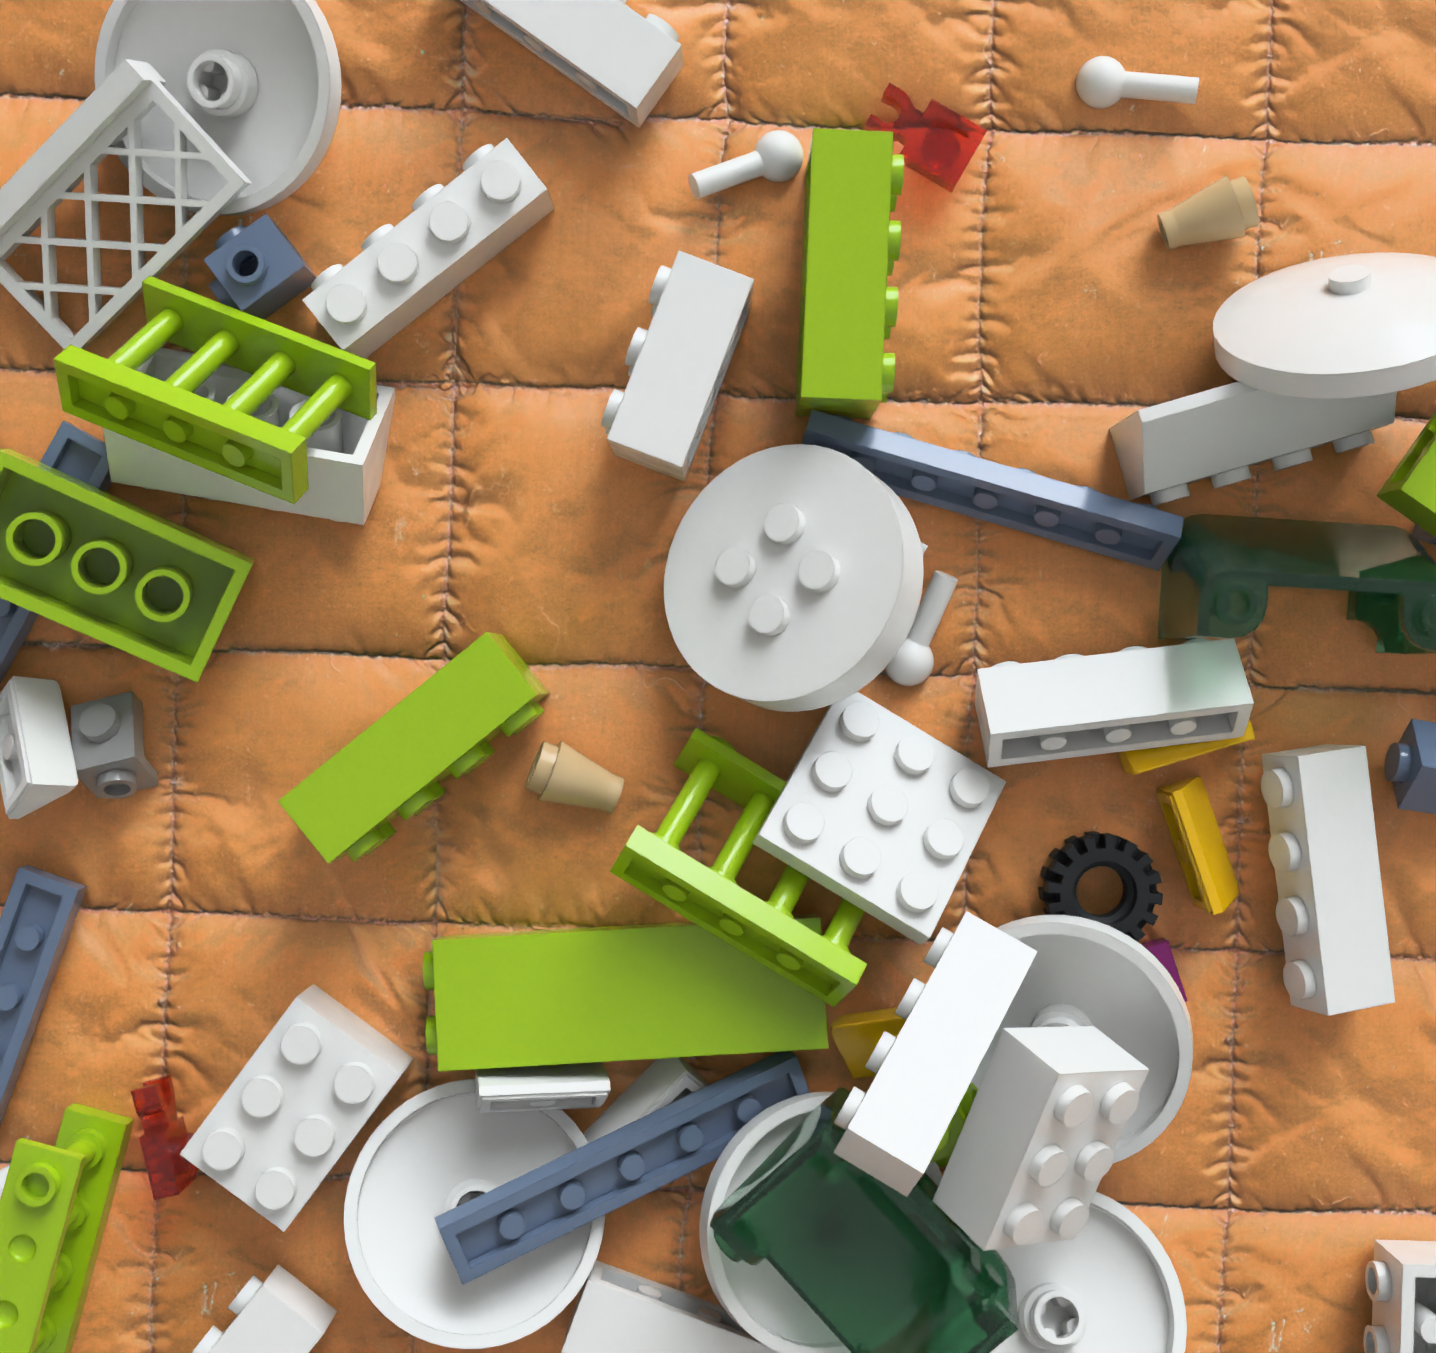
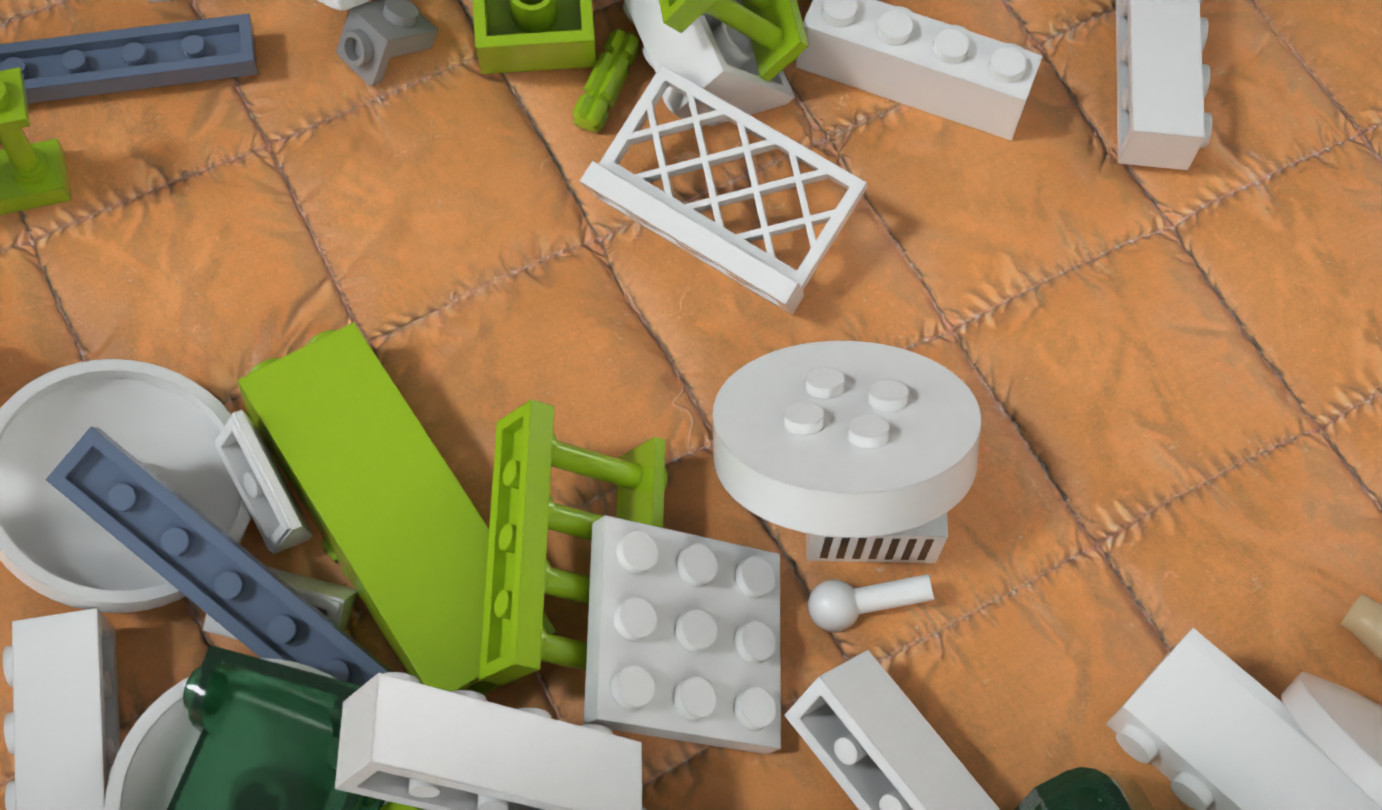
camera: 50 degrees right, 25 degrees down
clear red plate [131,1075,199,1200] -> none
white brick [180,984,414,1232] -> none
lime brick [278,632,549,864] -> none
tan cone [525,741,624,814] -> none
white brick [601,250,754,482] -> none
white bar [688,130,804,199] -> none
lime brick [795,128,904,419] -> none
sand blue plate [801,409,1184,571] -> none
clear red plate [864,83,987,193] -> none
none -> lime axle [573,29,639,133]
none -> white fence [580,64,868,315]

